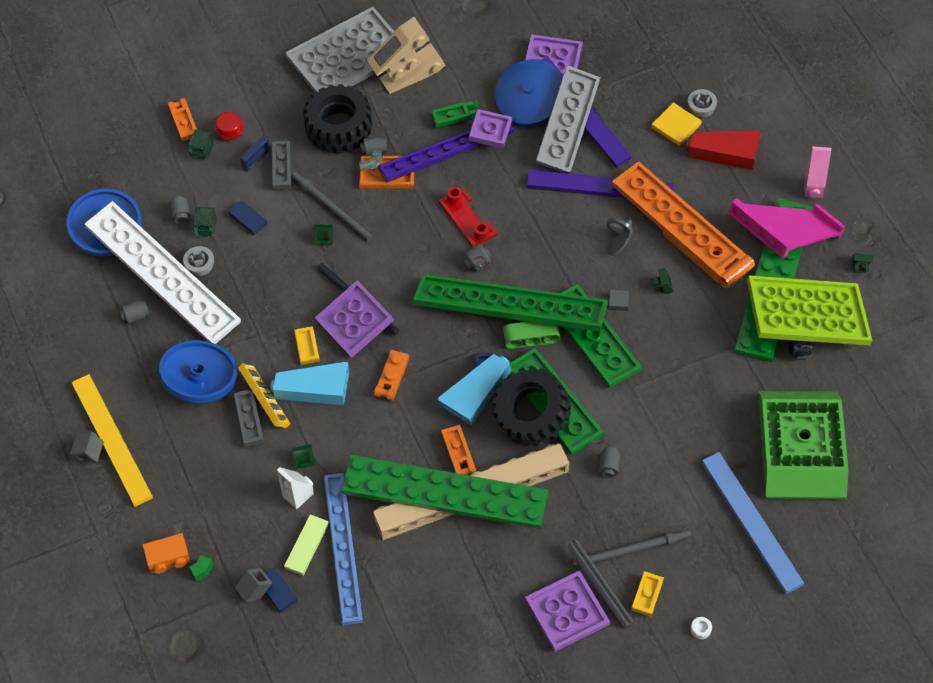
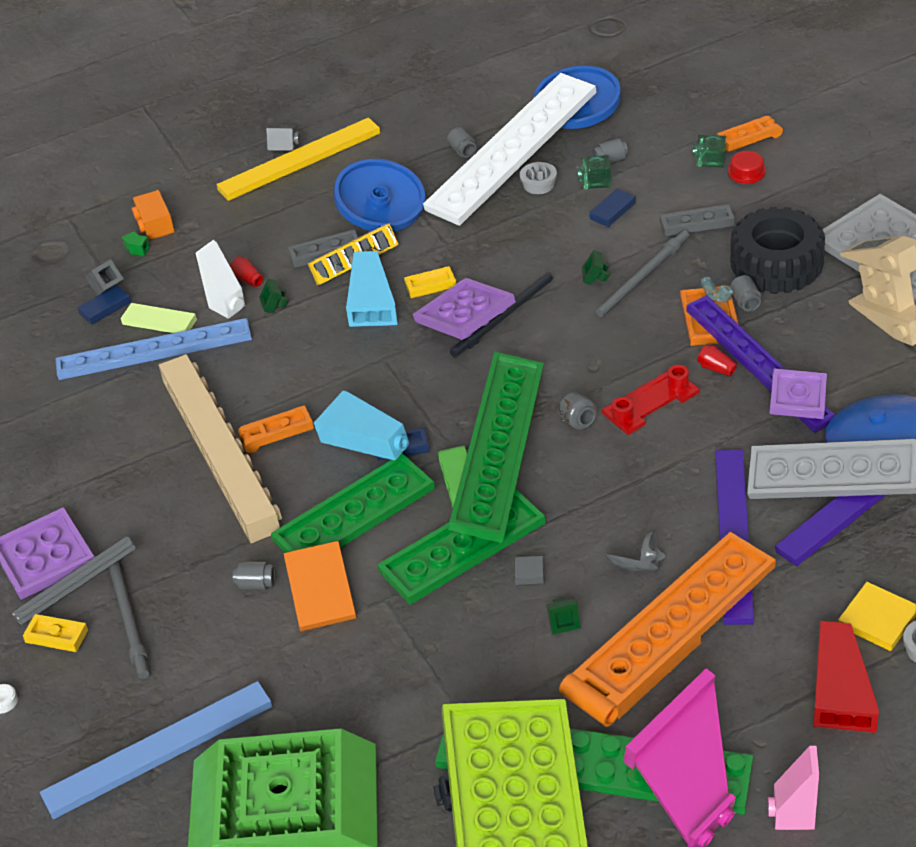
camera: 90 degrees right, 15 degrees down
dark blue tile [240,135,270,171] -> none
green plate [342,455,548,529] -> none
orange plate [374,350,409,401] -> none
green hinge [431,100,481,128] -> none
black tyre [492,367,571,446] -> none
none -> red cone [230,256,264,287]
none -> orange tile [283,541,356,631]
none -> red cone [697,344,737,377]

